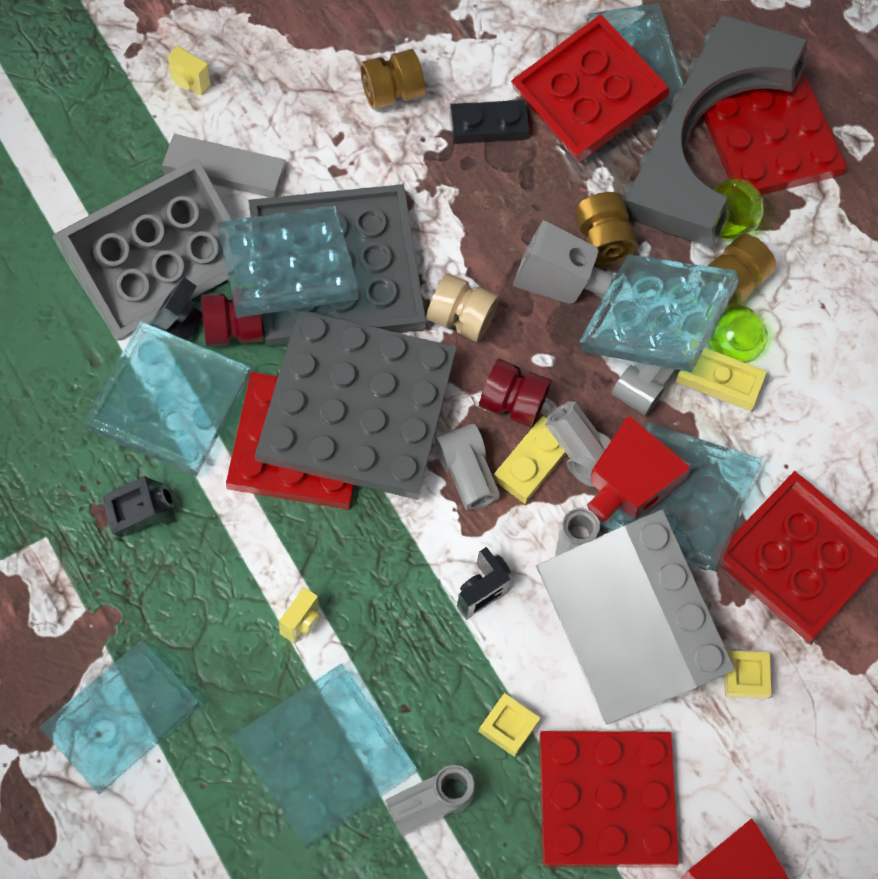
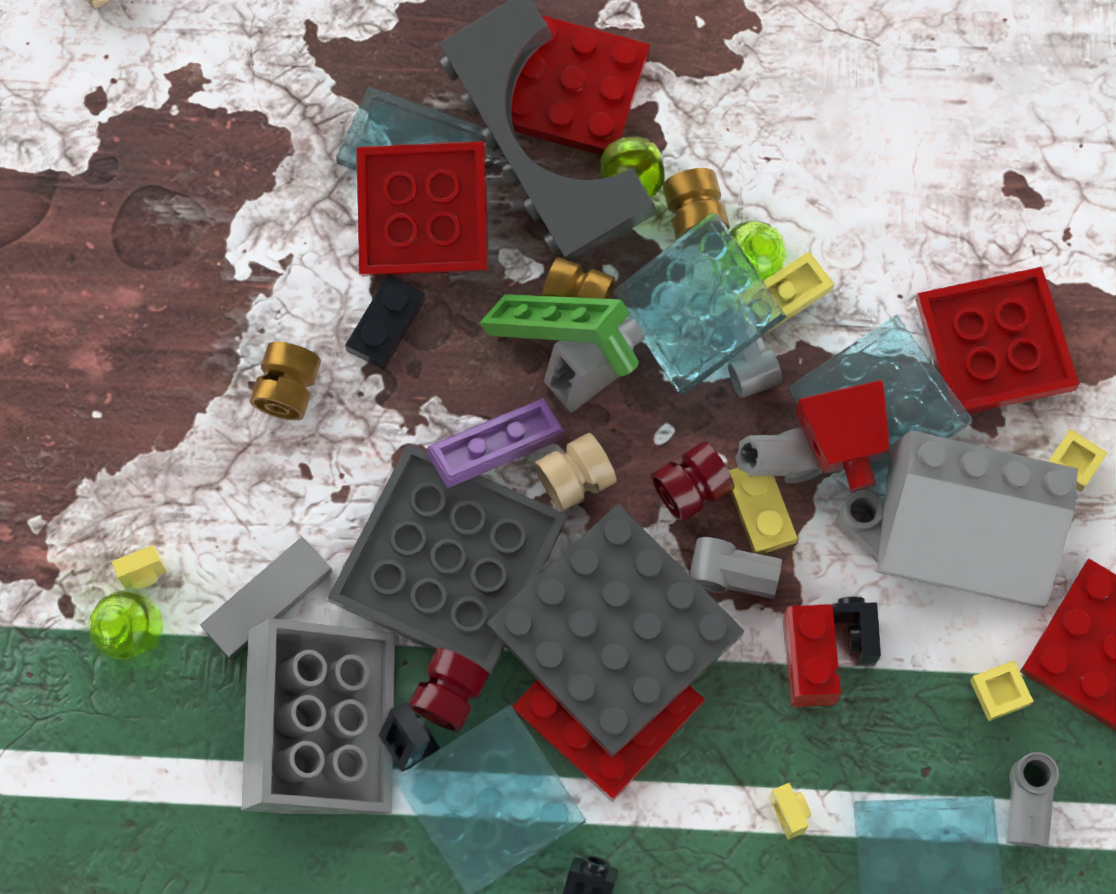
camera: 50 degrees left, 5 degrees up
clear light blue plate [217,206,359,318] -> none
none -> clear neon green hair [88,591,163,660]
none -> medium lavender tile [427,398,565,488]
none -> bright green piece [480,294,639,376]
none -> red brick [783,604,841,707]

